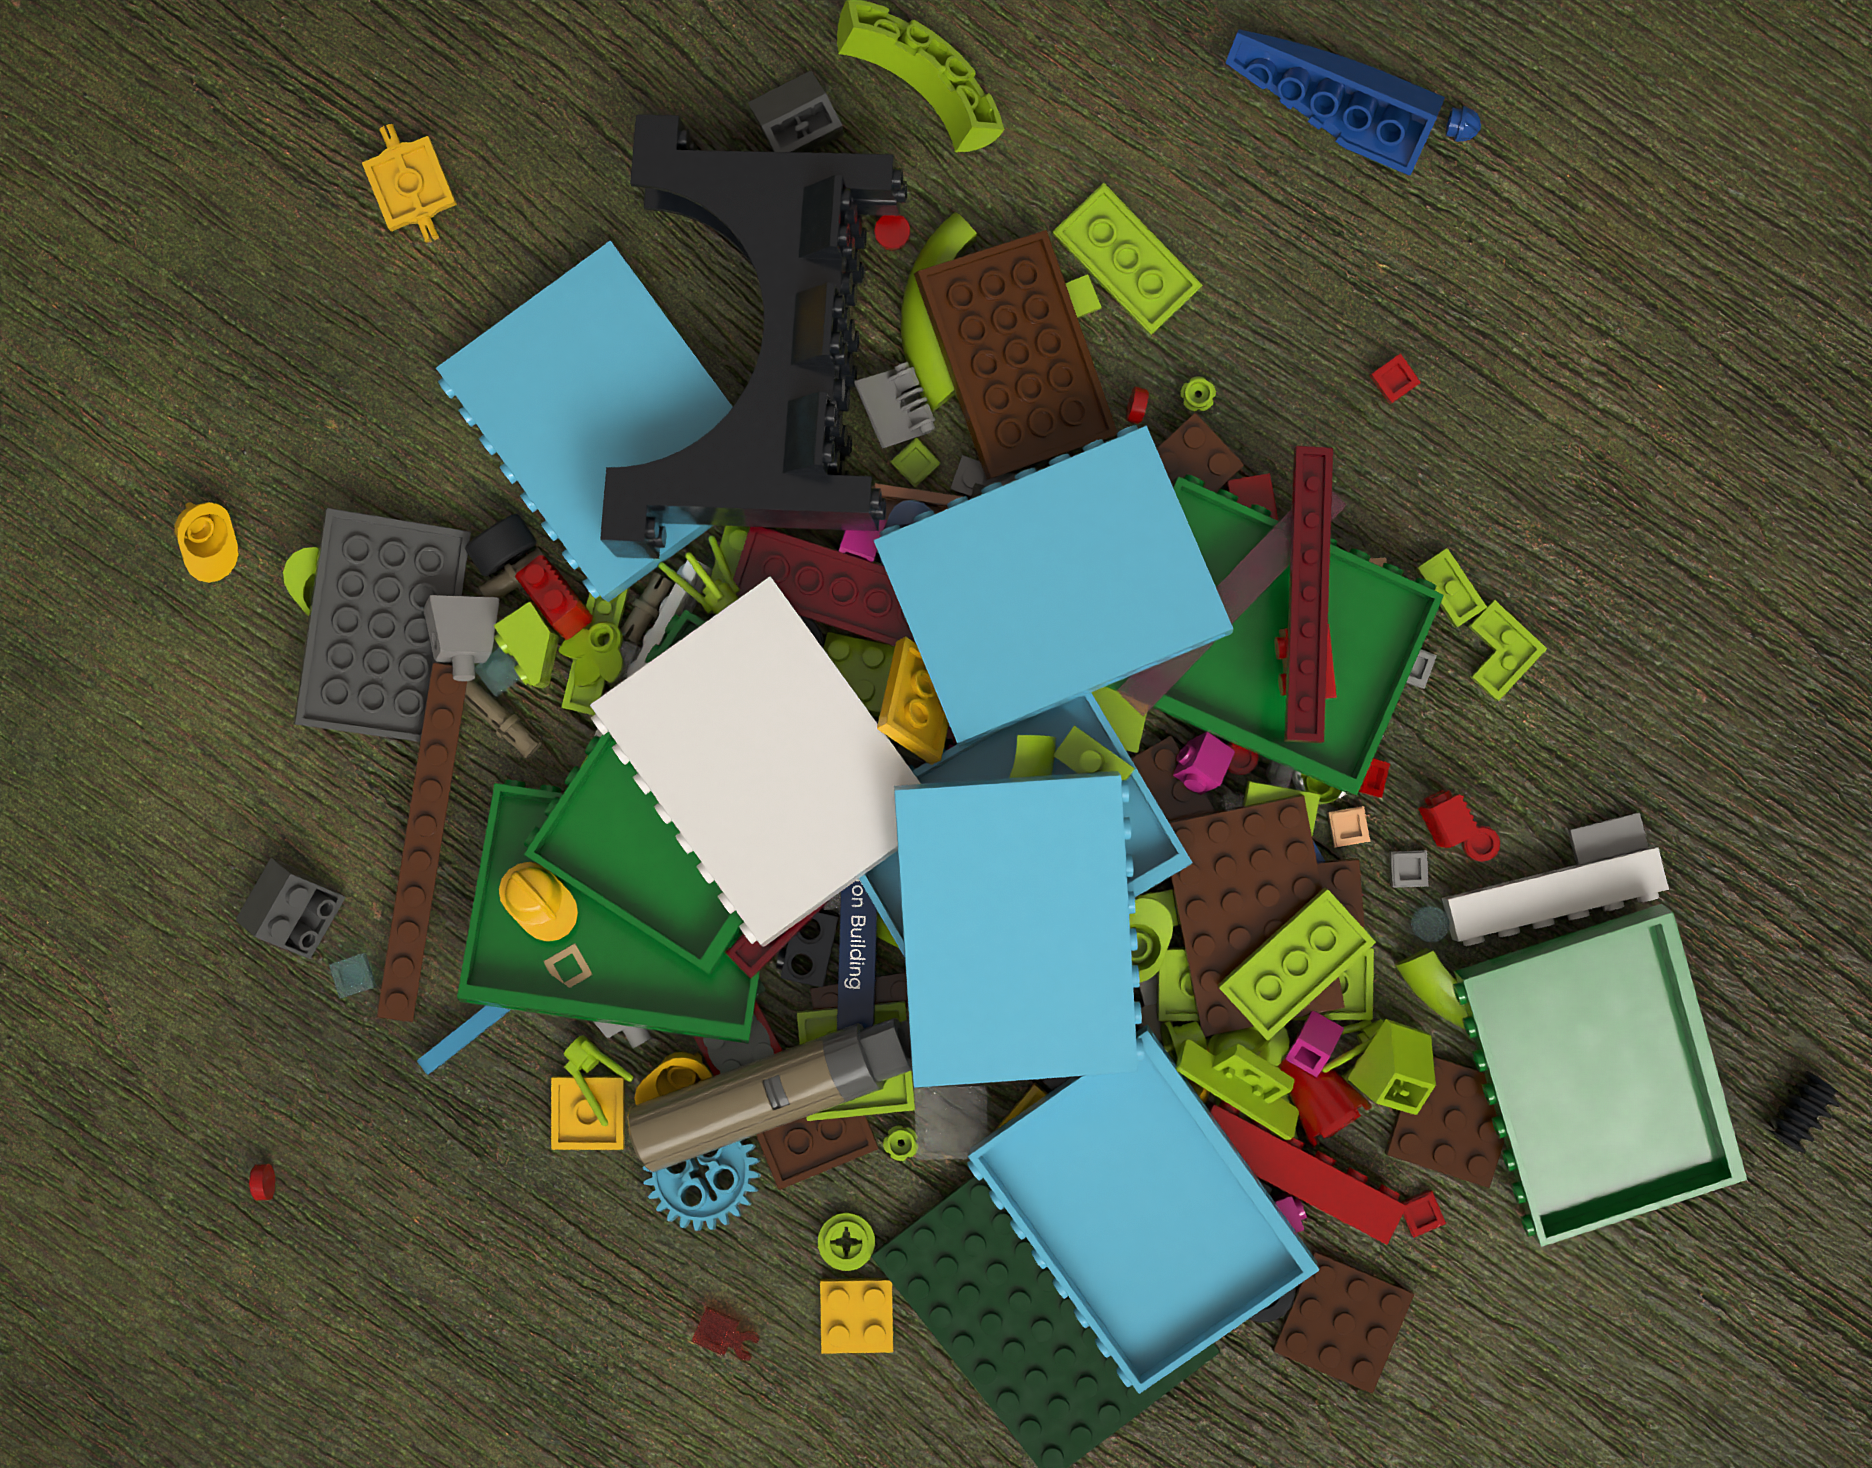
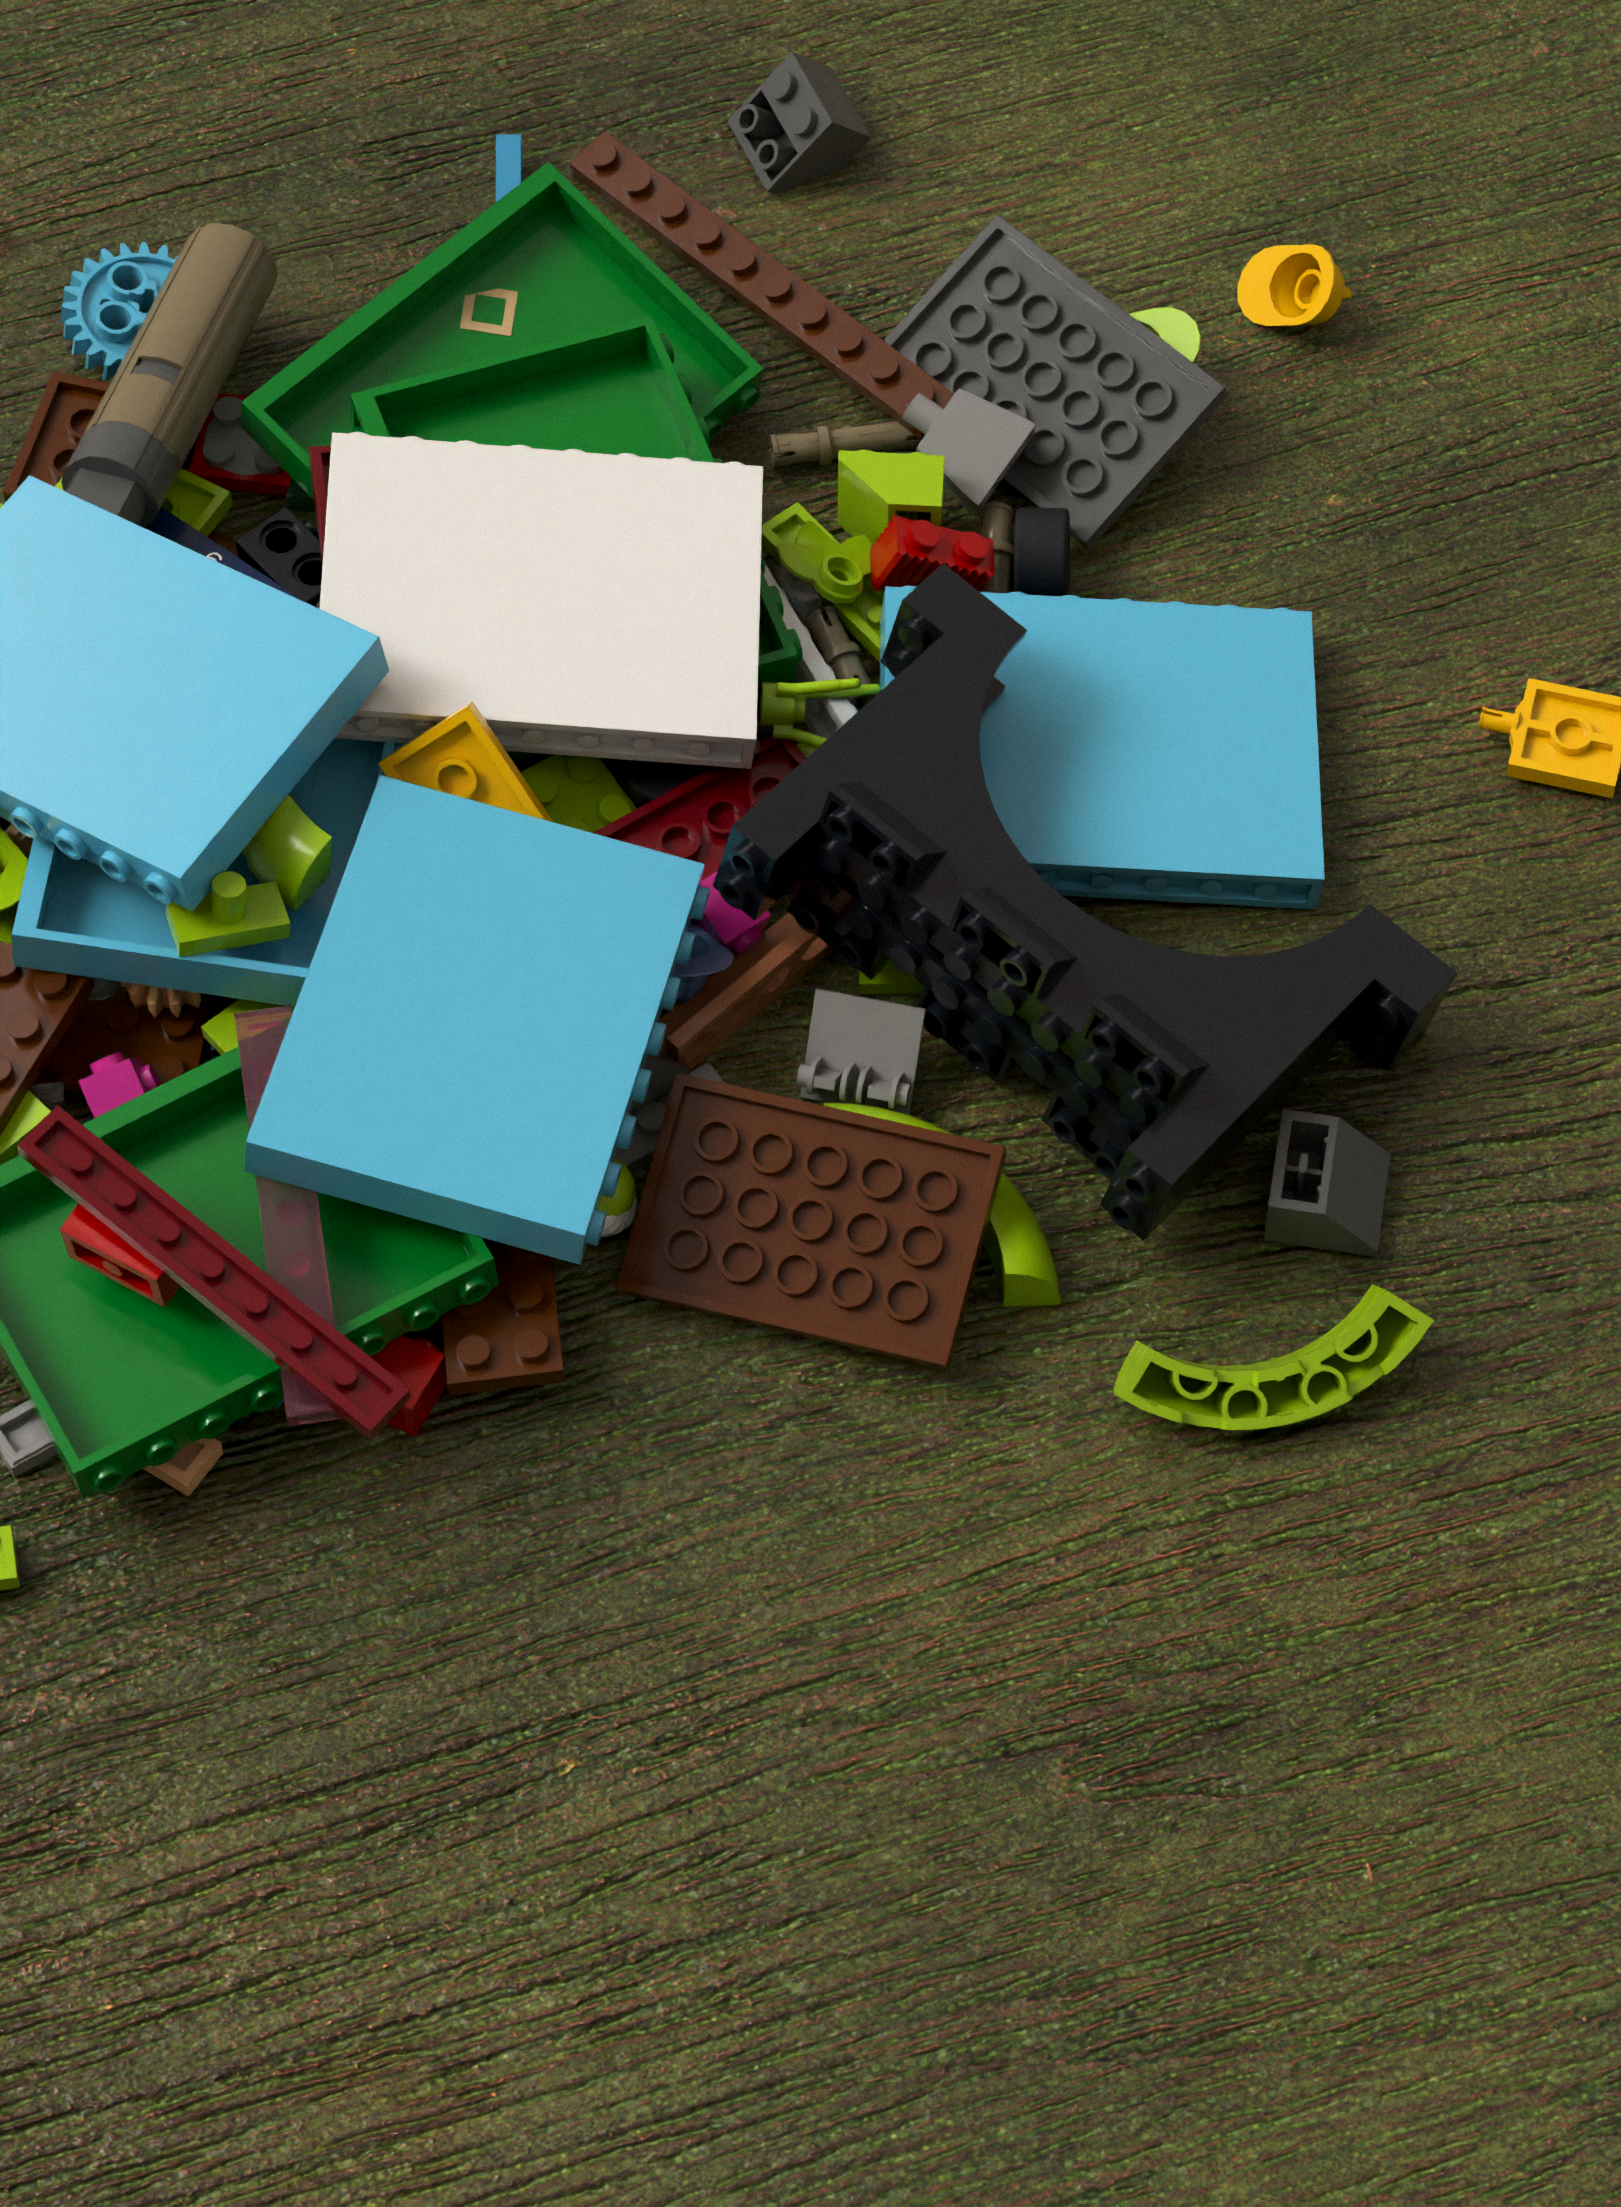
camera: 130 degrees right, 30 degrees down
clear light blue plate [329,953,377,999] -> none
yellow piece [499,862,578,941] -> none
yellow plate [551,1076,625,1150] -> none
lime plant [564,1035,633,1126] -> none
yellow piece [634,1052,712,1105] -> none
red tile [874,215,910,251] -> none
lime tile [890,437,941,489] -> none
lime tile [1052,183,1203,336] -> none
lime tile [1065,274,1101,318] -> none
red tile [1126,386,1149,424] -> none
lime plate [1180,376,1216,411] -> none
blue wedge [1225,29,1445,176] -> none
red plate [1369,353,1421,405] -> none
lime plate [1415,548,1487,628] -> none
blue plate [1445,106,1481,142] -> none

